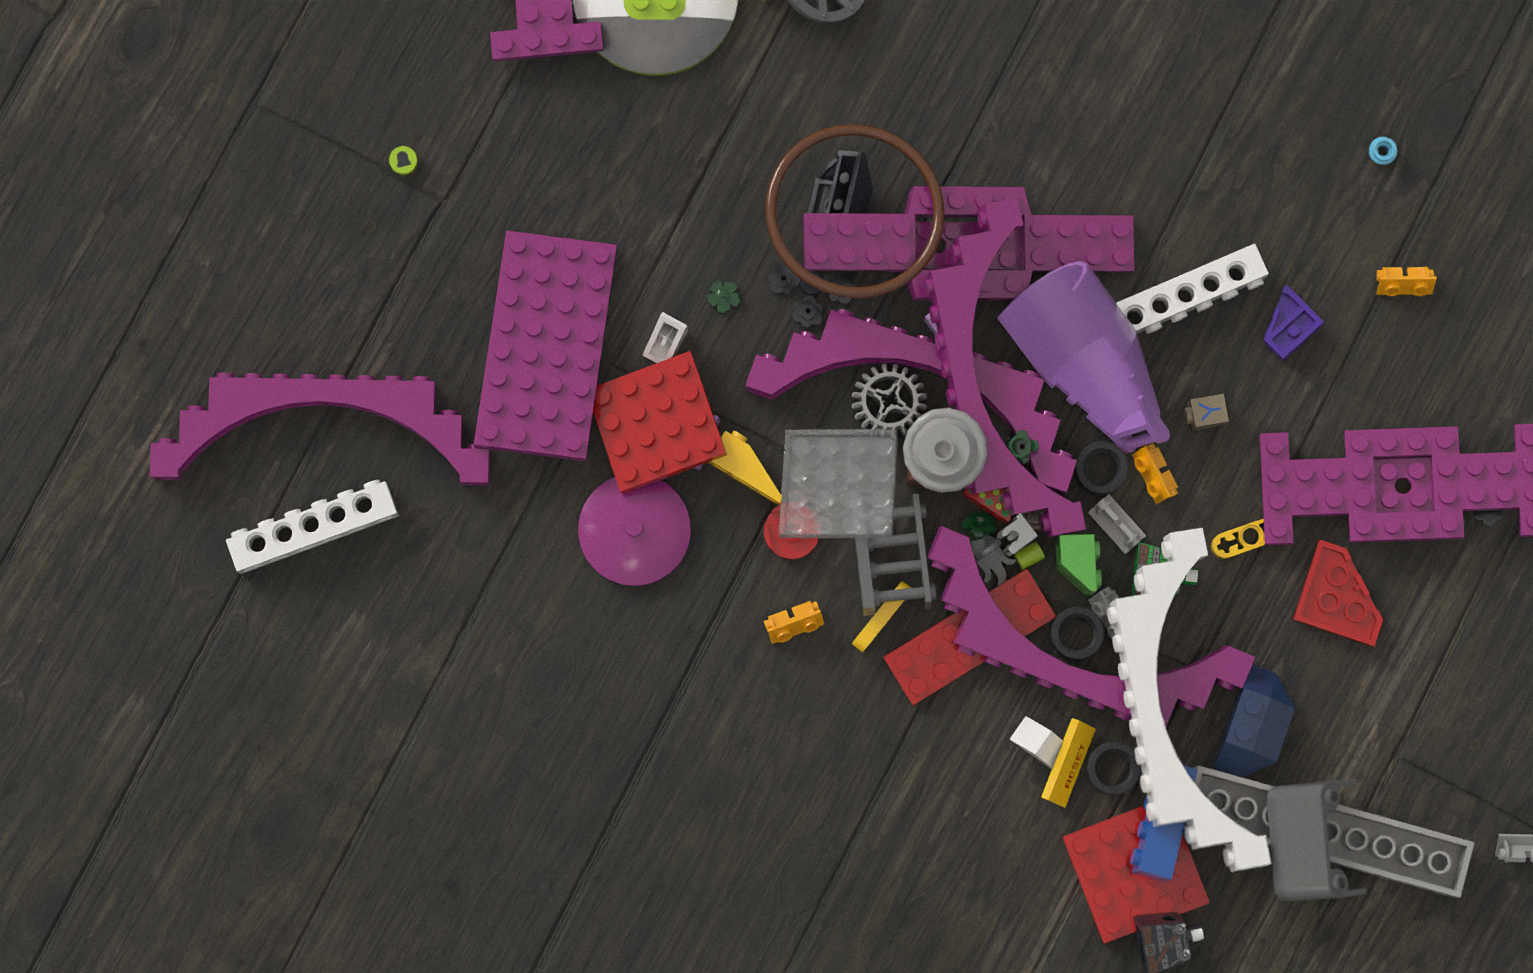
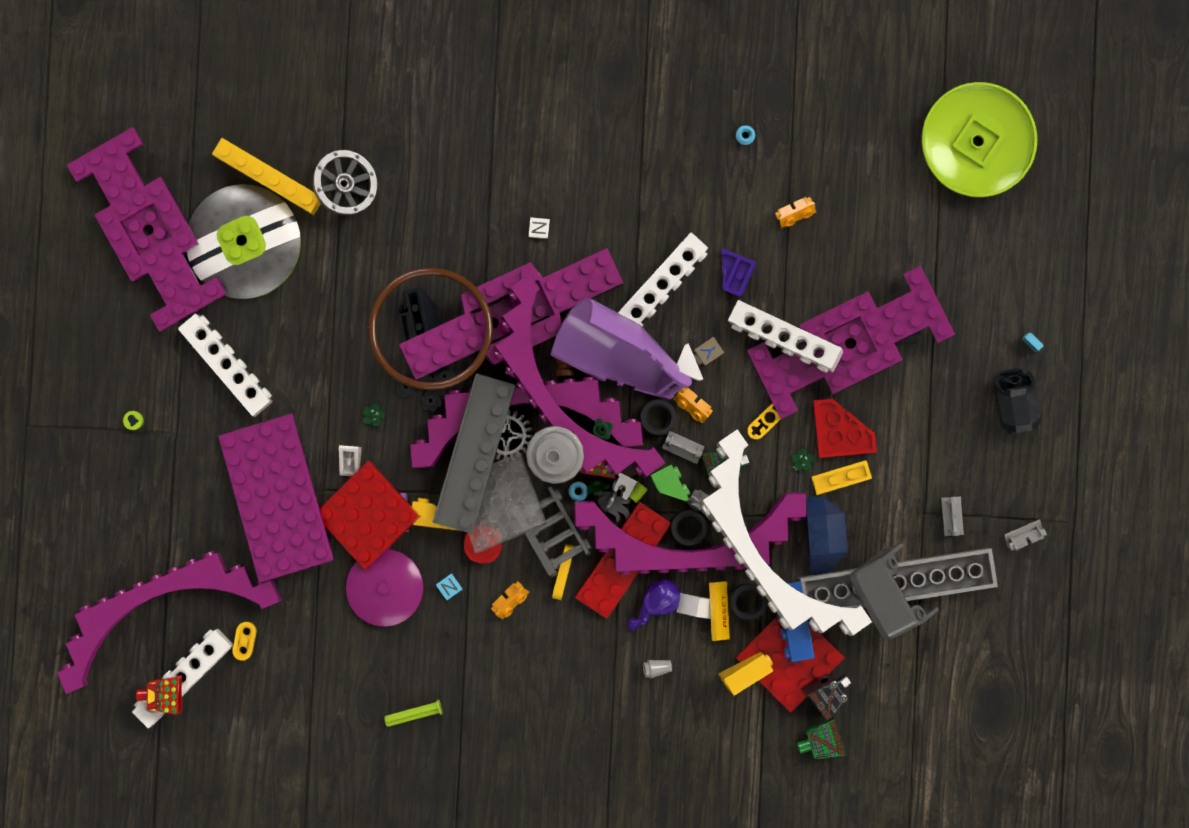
camera: 20 degrees left, 5 degrees up
none -> red torso [136,675,182,714]
none -> white brick [178,314,273,417]
none -> yellow plate [233,622,257,660]
none -> lime axle [385,699,443,727]
none -> dark grey plate [433,374,516,534]
none -> medium azure tile [436,573,463,600]
none -> white tile [529,218,550,239]
none -> reddish brown wheel [555,358,575,377]
none -> medium azure plate [569,482,588,501]
none -> dark purple hair [627,580,680,631]
none -> light grey cone [643,660,672,679]
none -> white slope [677,343,703,381]
none -> yellow slope [718,652,773,696]
none -> white brick [728,300,843,373]
none -> dark green plant [791,448,815,472]
none -> yellow tile [811,460,872,495]
none -> light grey hinge [941,496,964,536]

